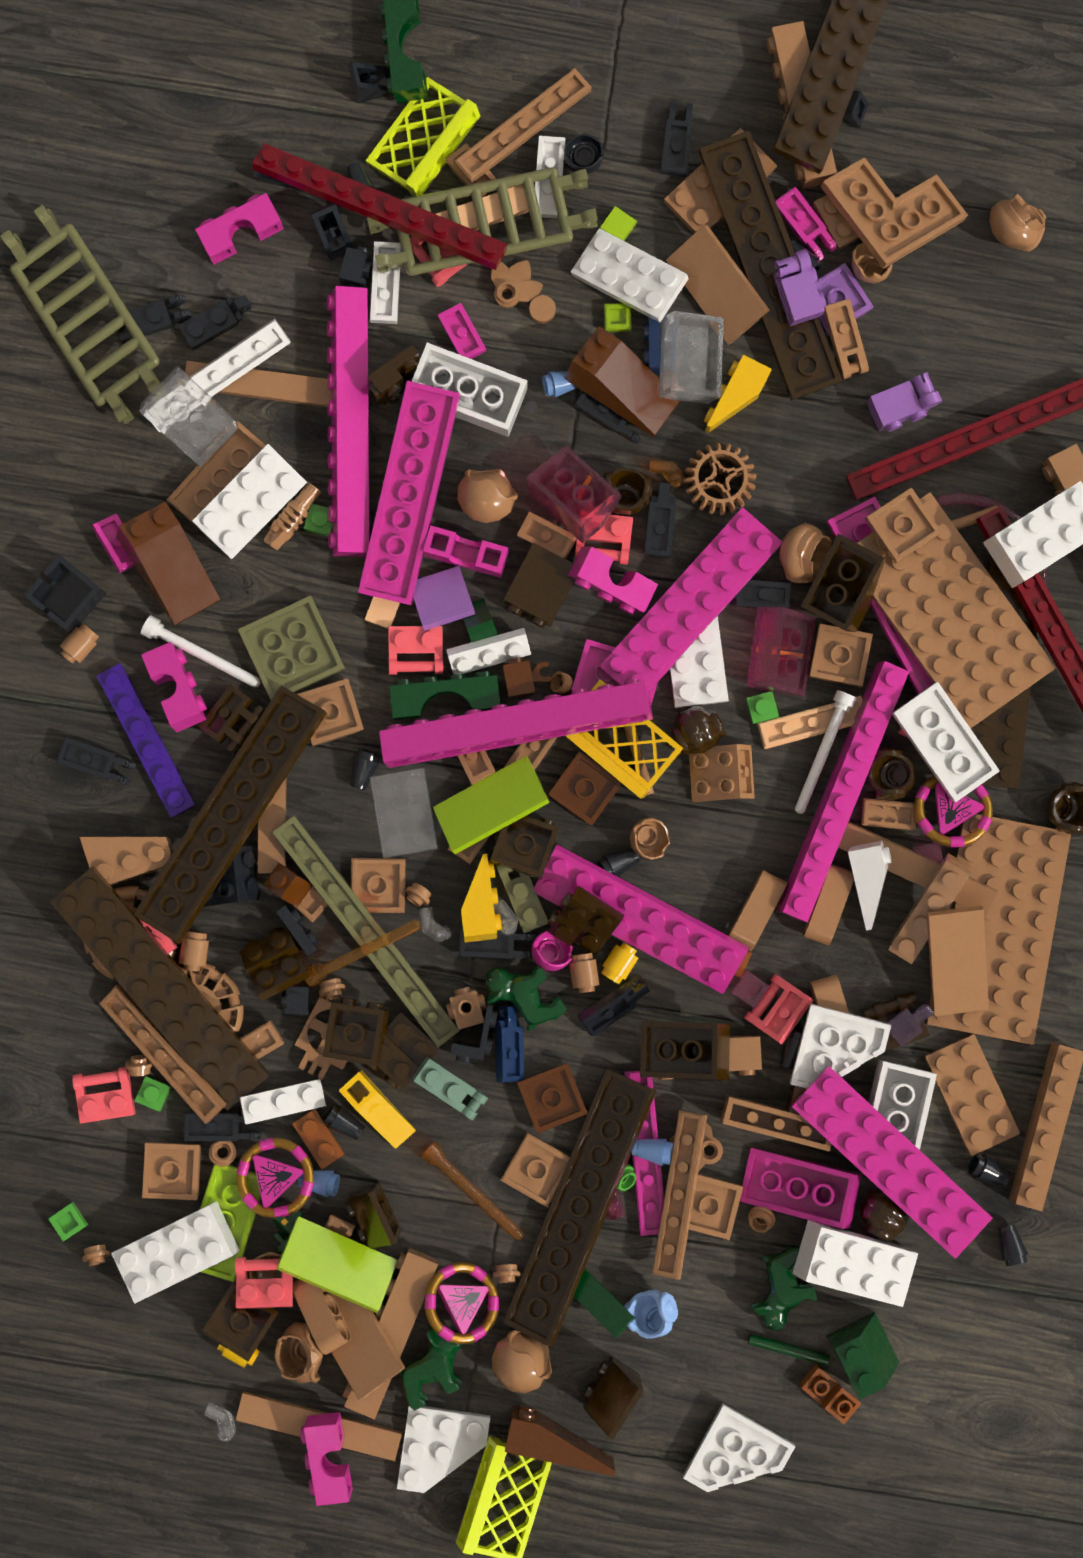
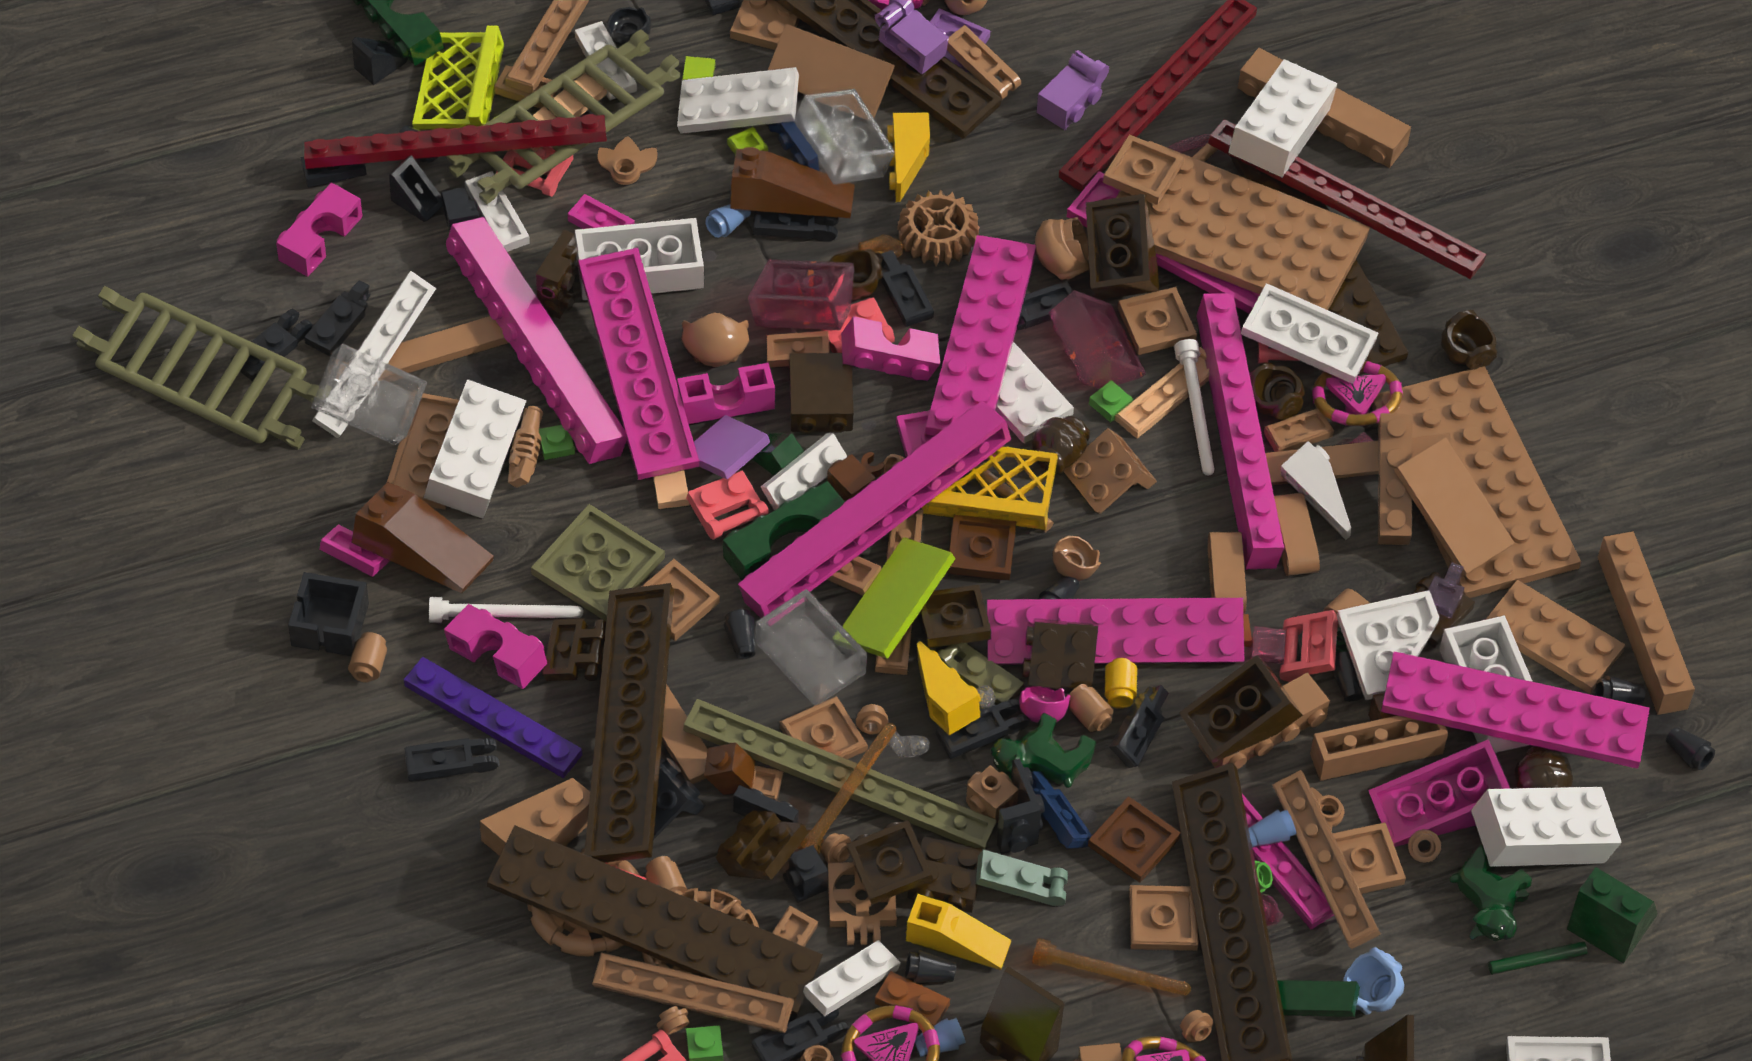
camera: 30 degrees left, 30 degrees down
medium nougat tile [529,295,556,324] -> none
dark orange slope [798,1364,862,1424] -> none

